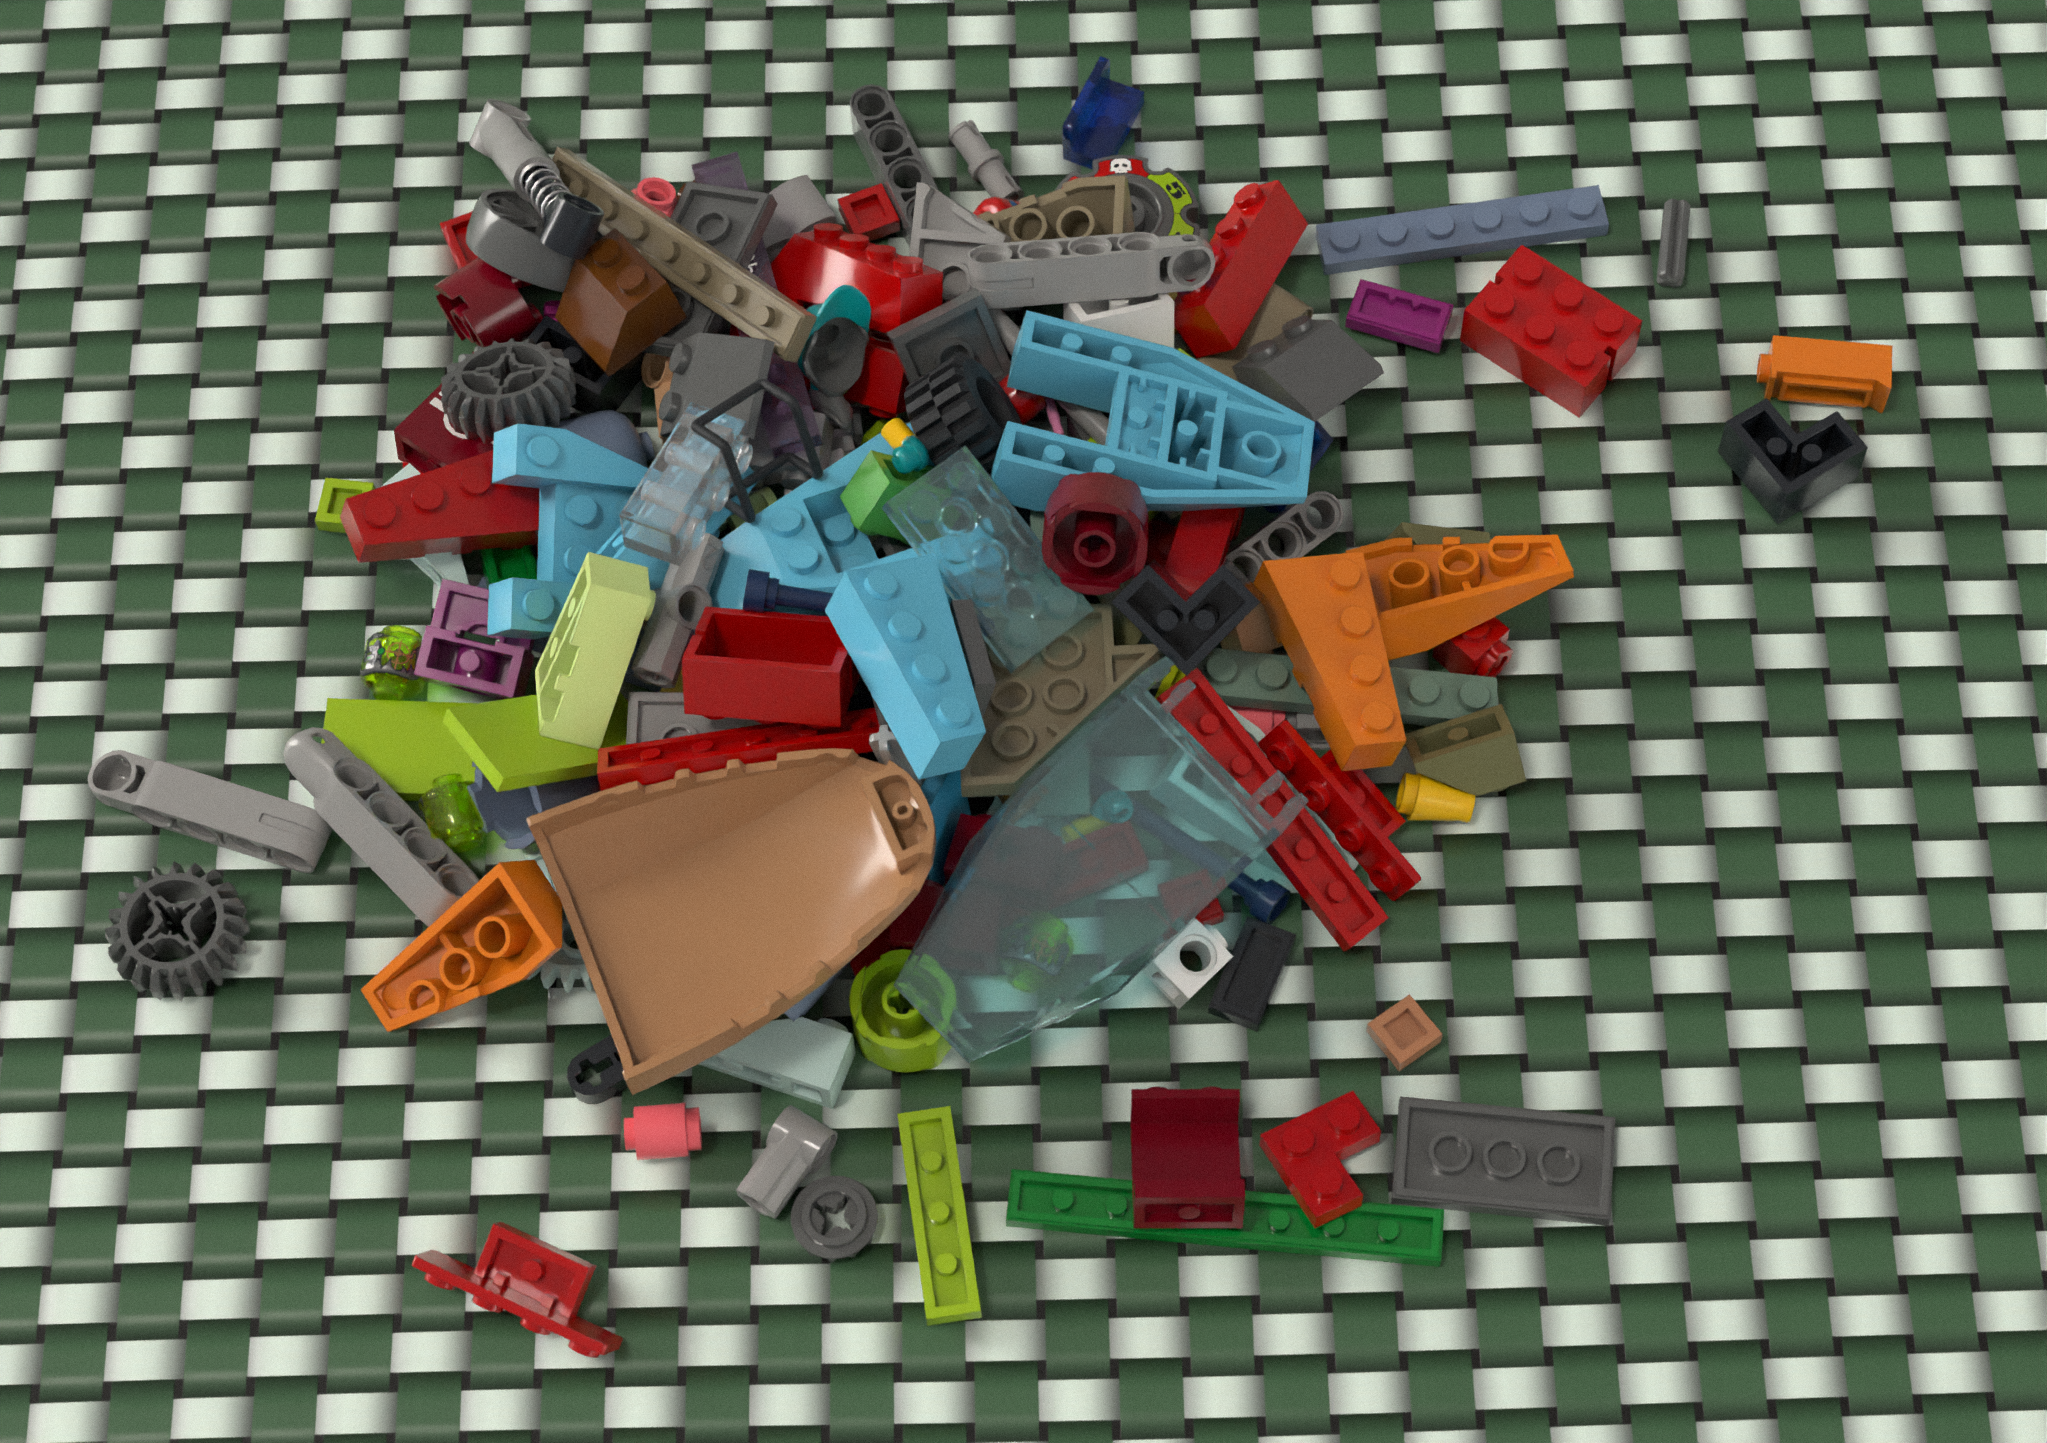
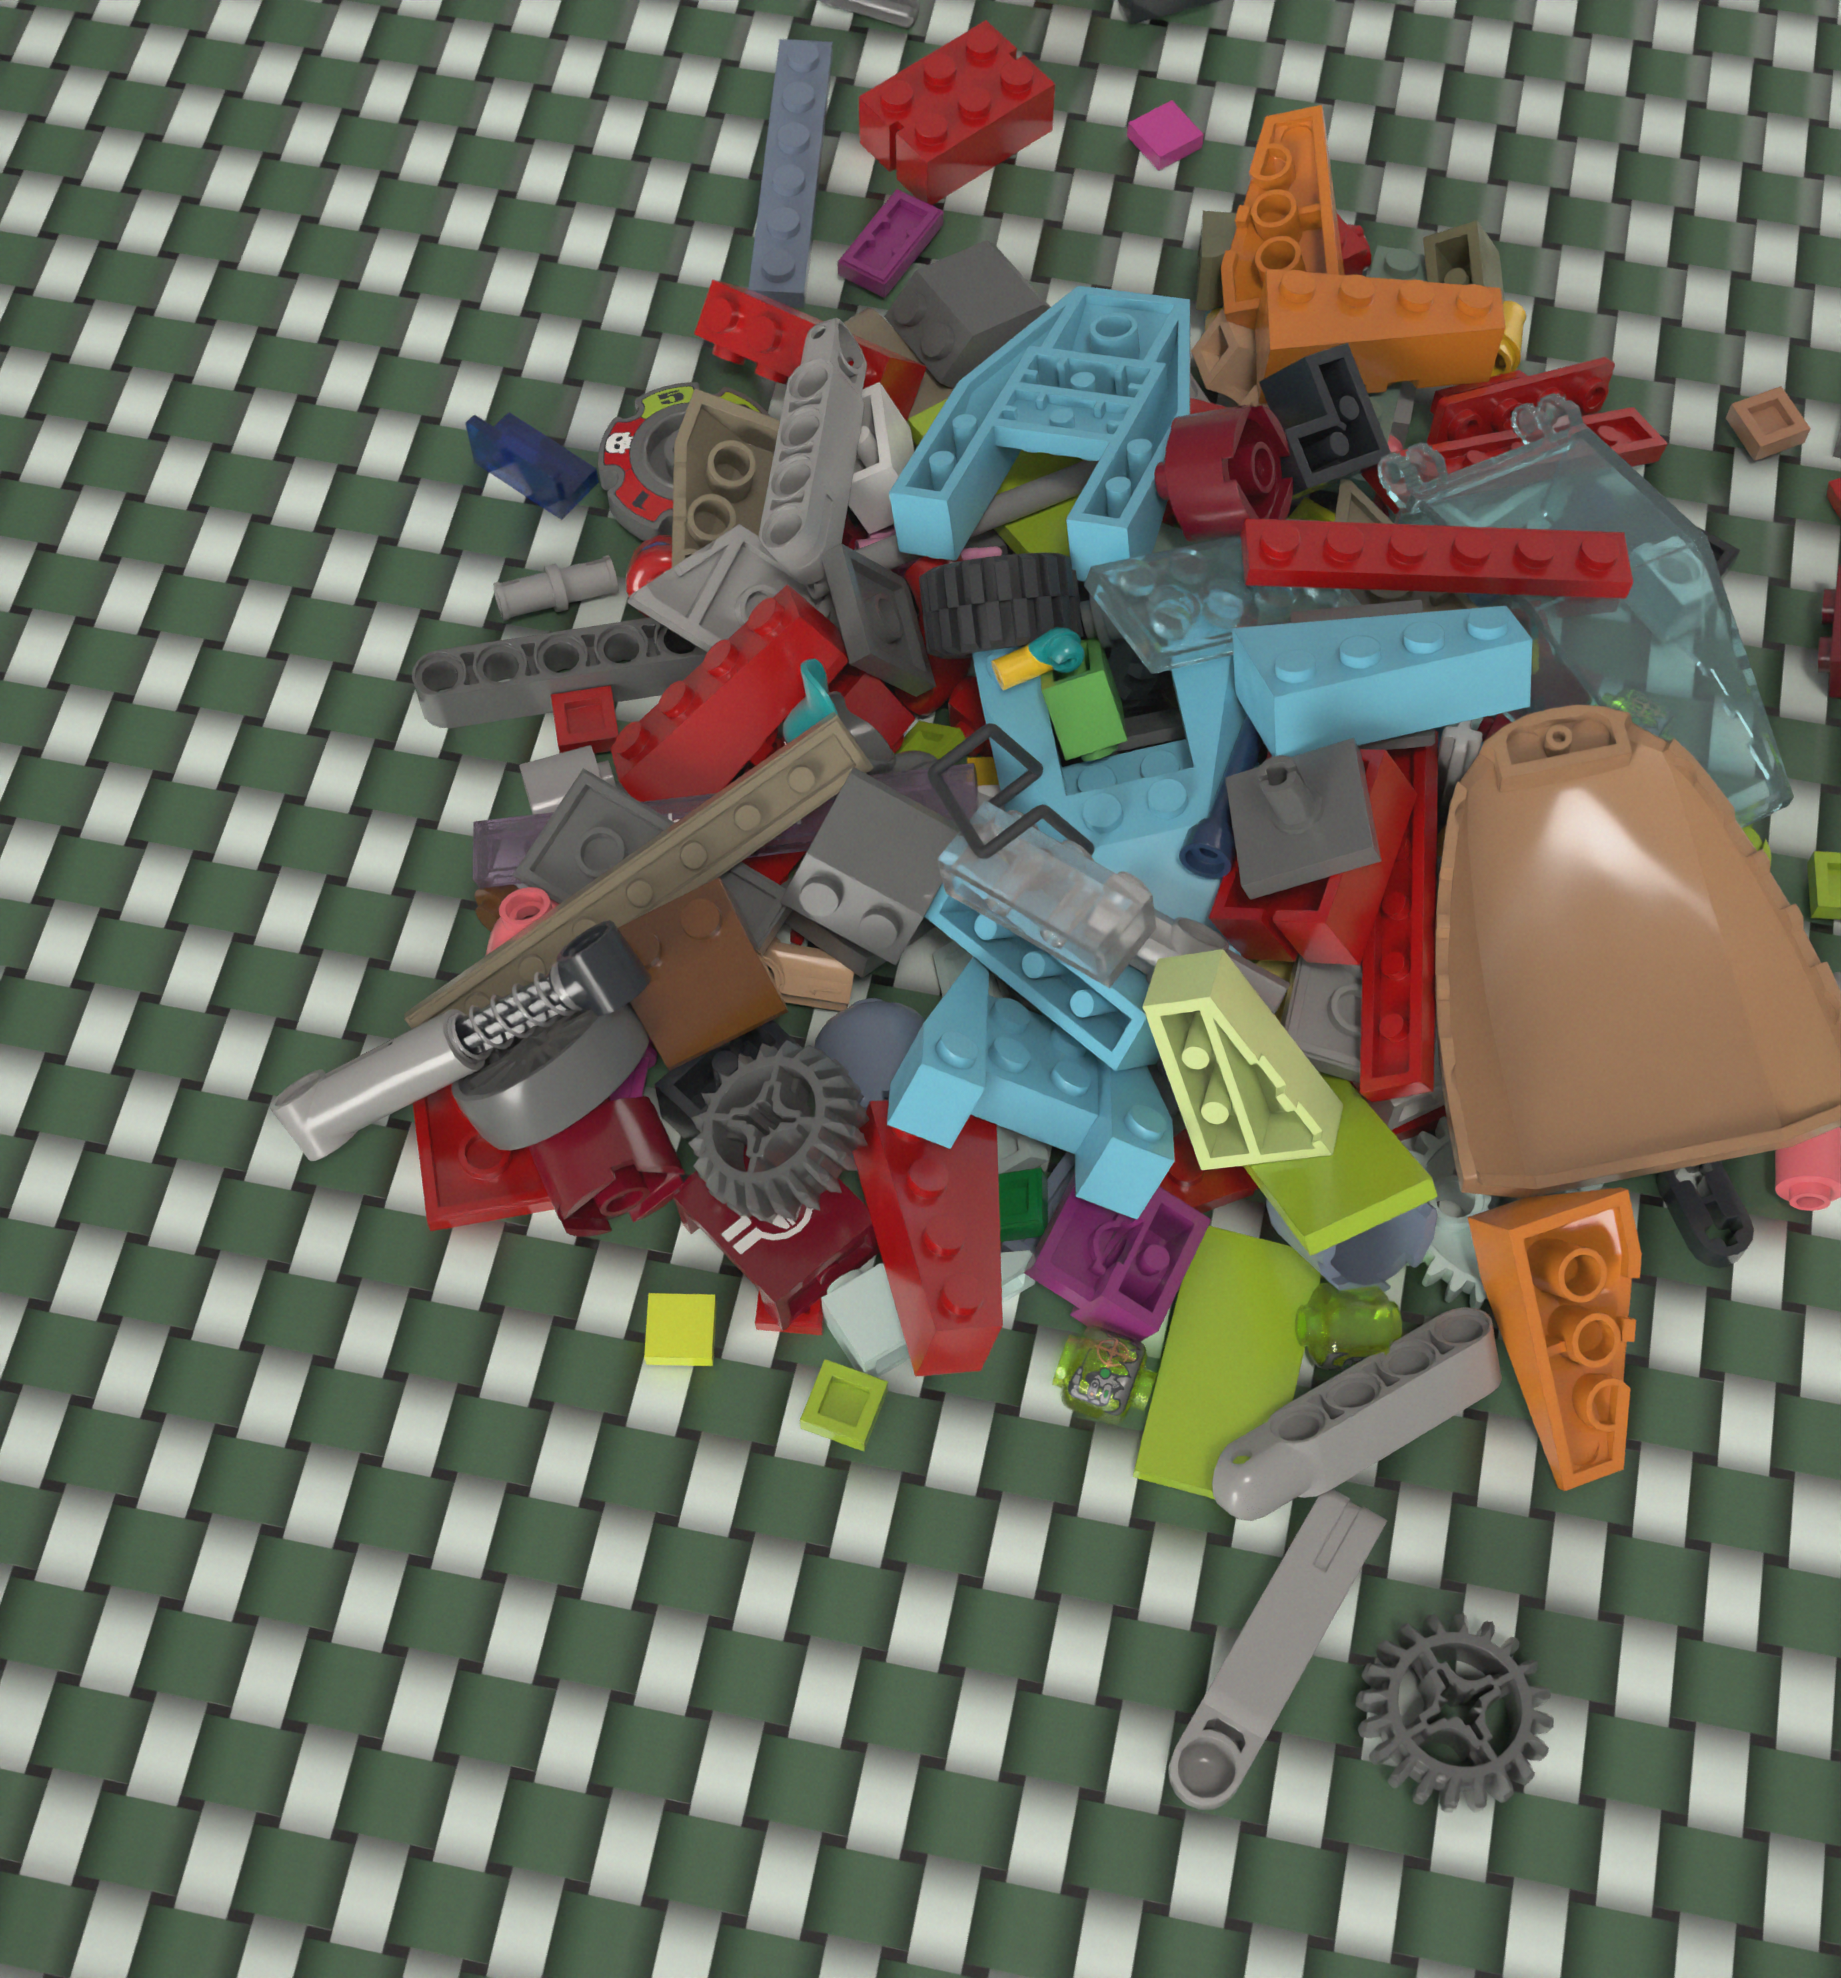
camera: 80 degrees left, 0 degrees up
none -> neon yellow tile [644,1293,717,1366]
none -> dark pink tile [1127,100,1204,171]
none -> dark grey tile [1225,738,1381,900]
none -> red plate [1240,518,1633,599]

